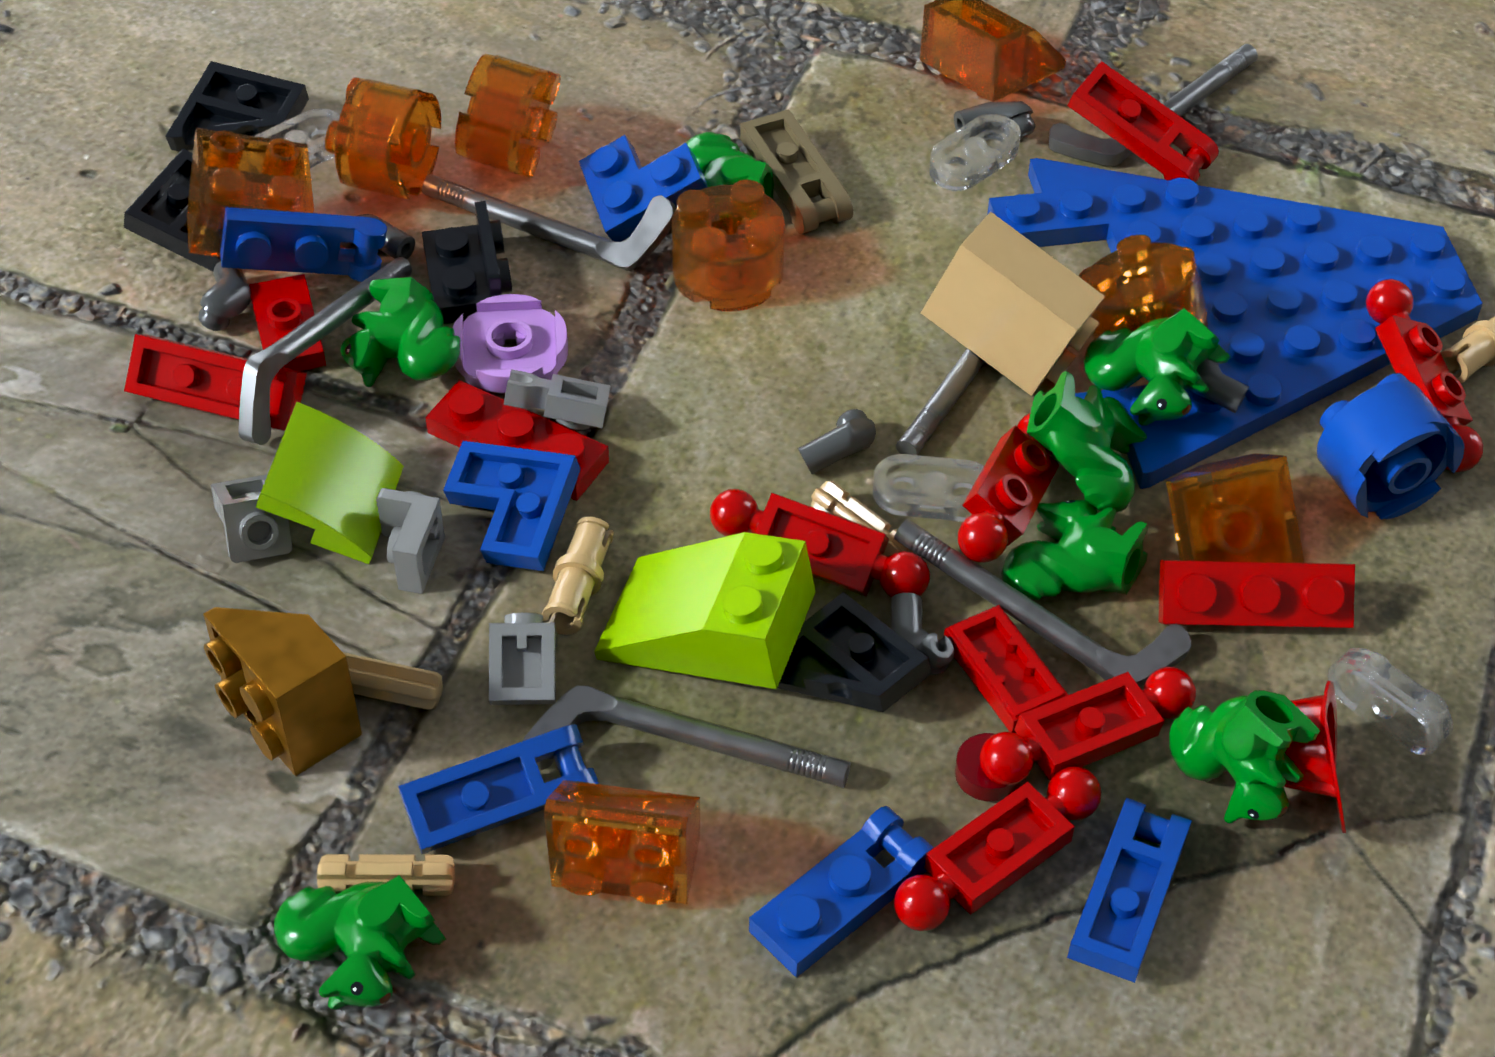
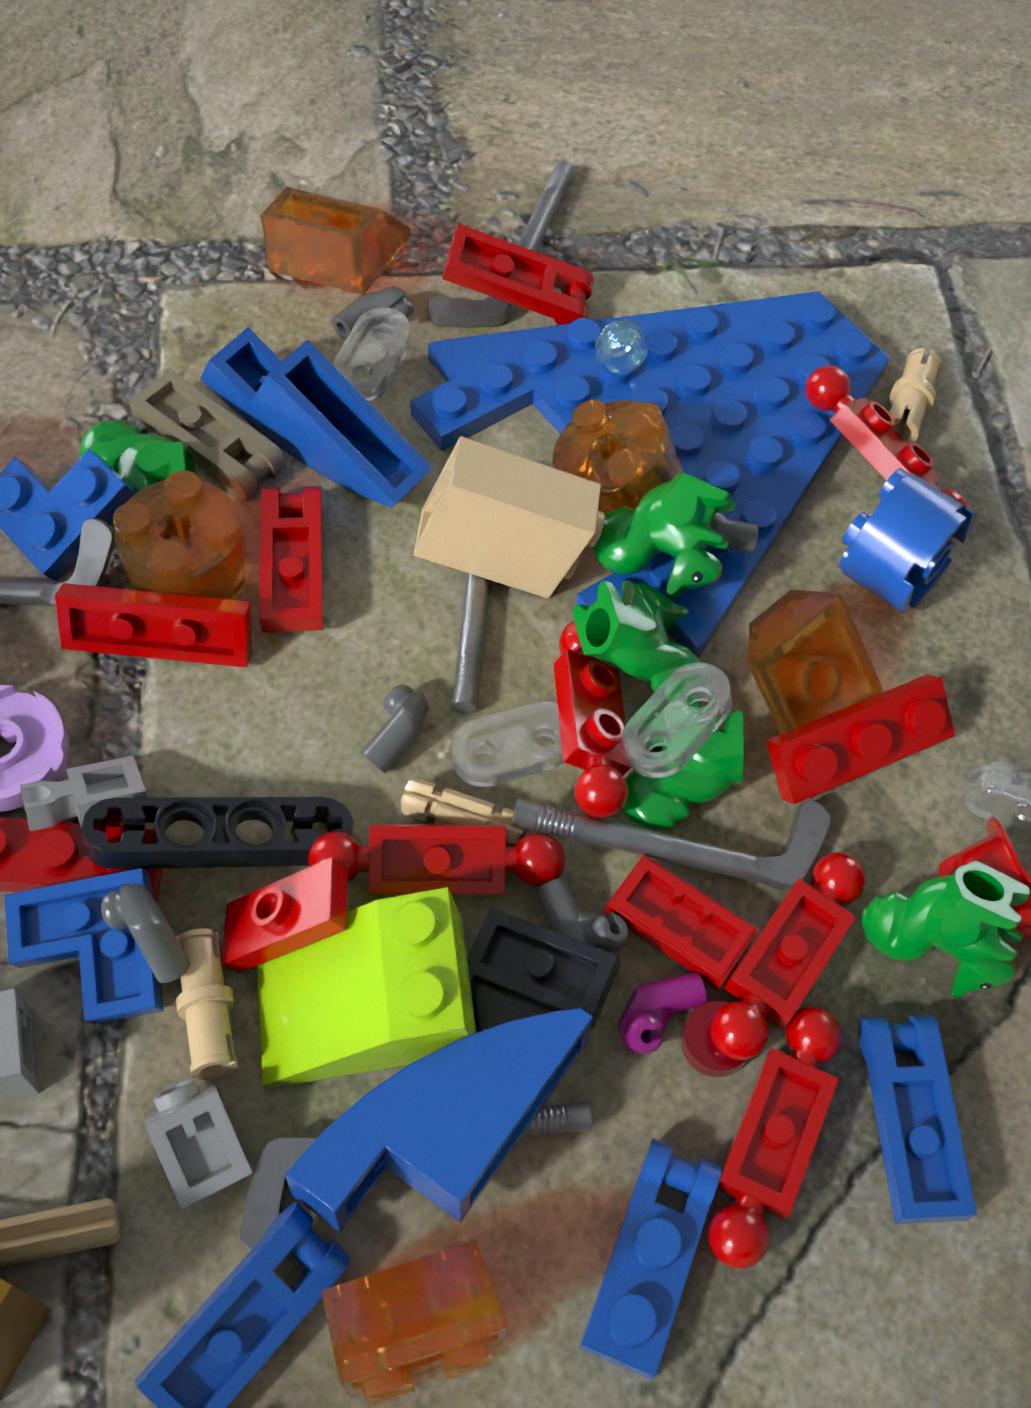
camera: 30 degrees left, 10 degrees up
none -> red plate [55,583,252,668]
none -> black beam [82,797,354,869]
none -> dark grey arm [101,884,190,983]
none -> blue slope [200,327,432,508]
none -> red plate [221,857,348,974]
none -> red plate [259,486,324,633]
none -> blue slope [285,1008,593,1232]
none -> clear light blue plate [595,320,648,374]
none -> magenta arm [619,972,707,1054]
none -> clear plate [622,663,732,778]

